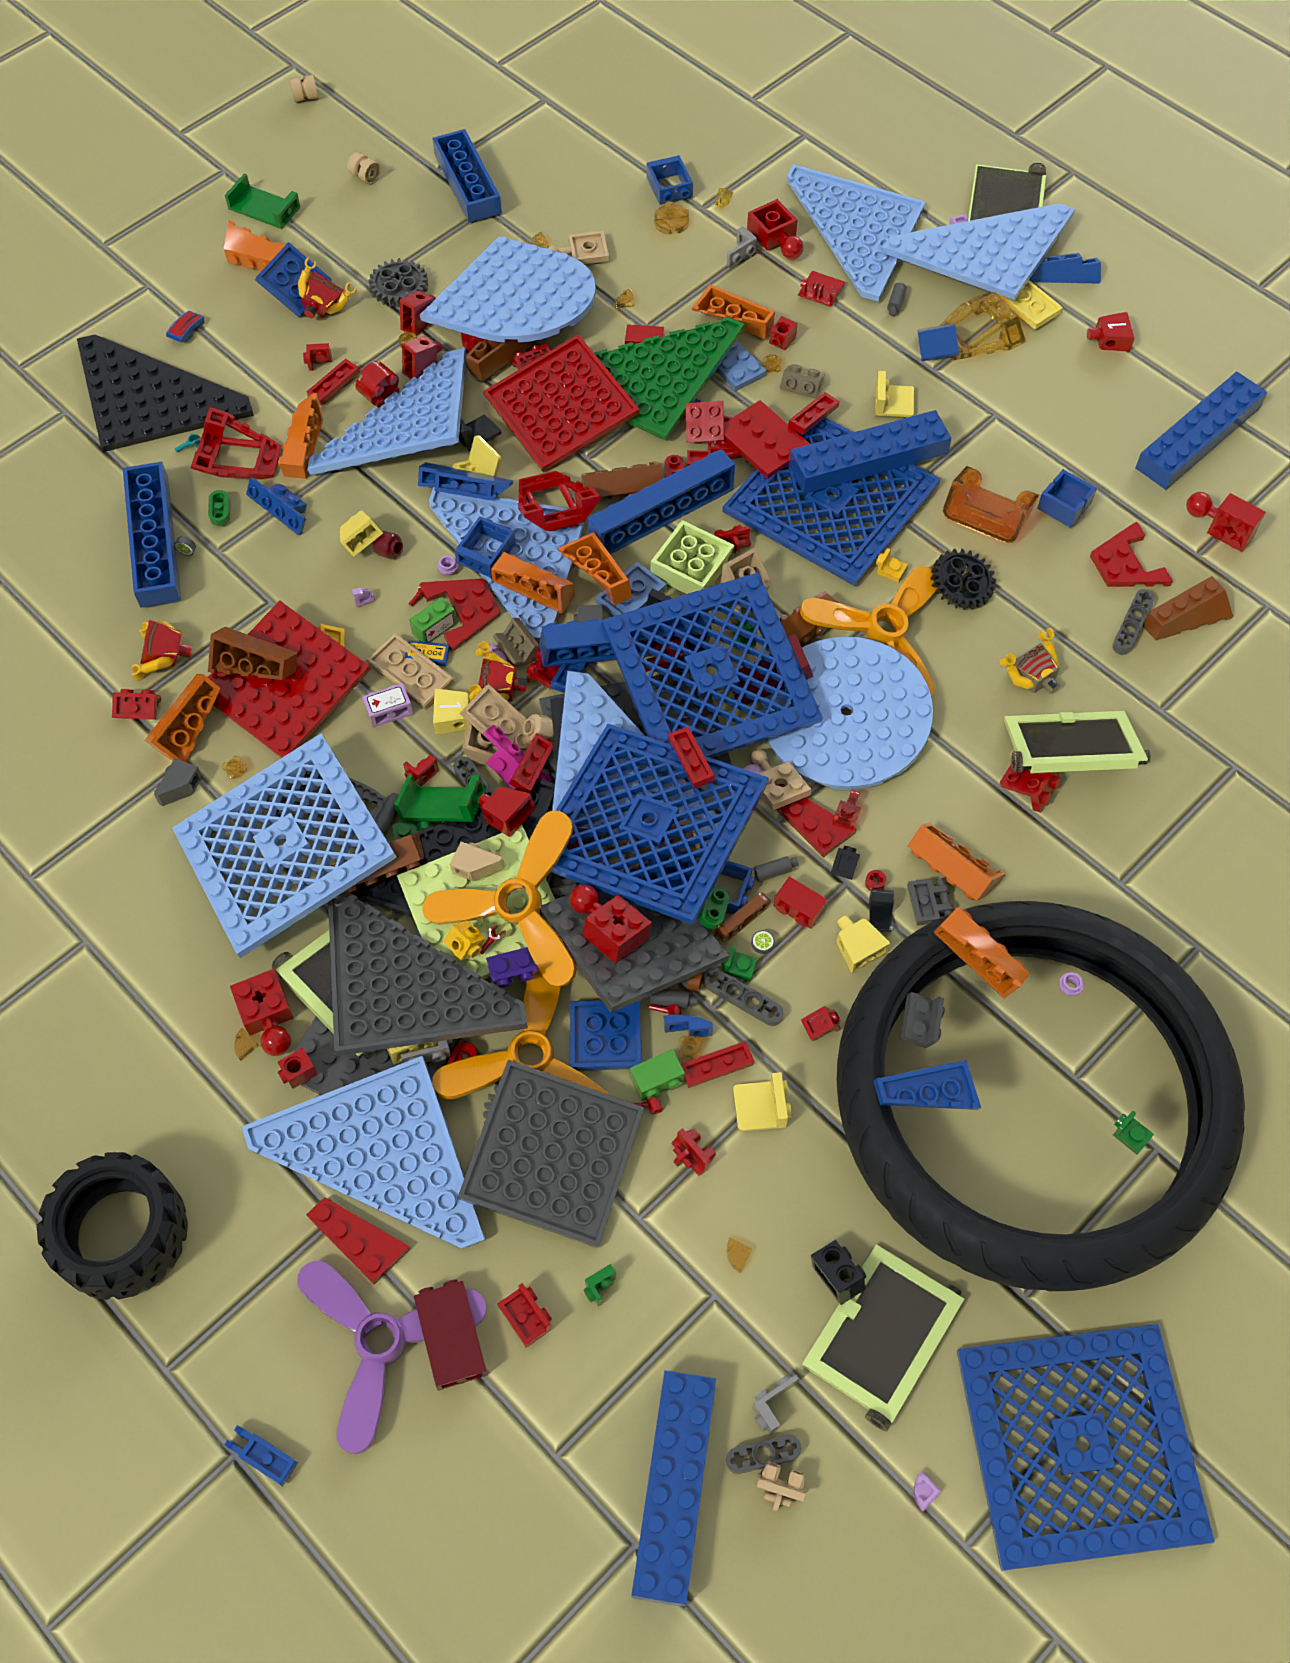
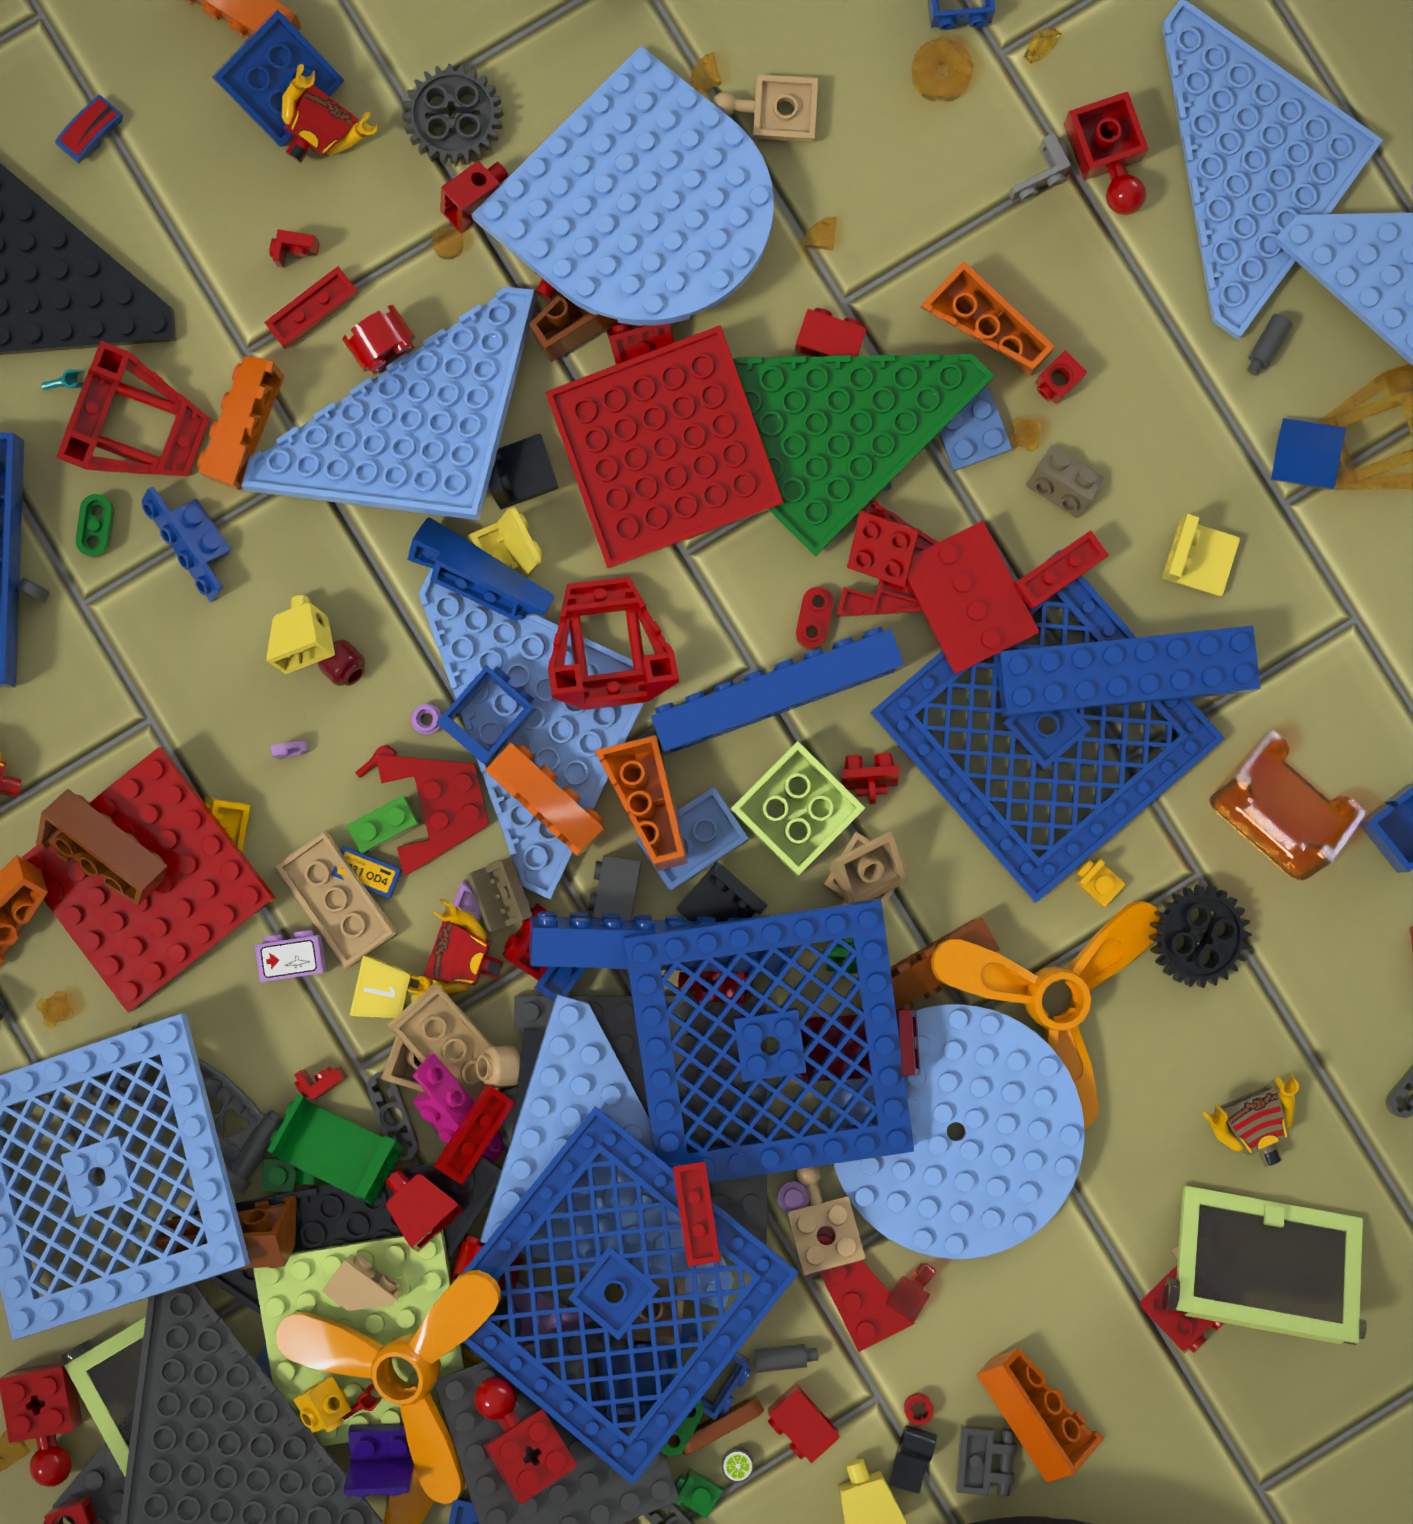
camera: 10 degrees right, 25 degrees up
red torso [402,336,443,379] -> none
dark orange wedge [581,461,662,501] -> none
red hinge [798,271,845,307] -> none
black bracket [831,845,860,880] -> none

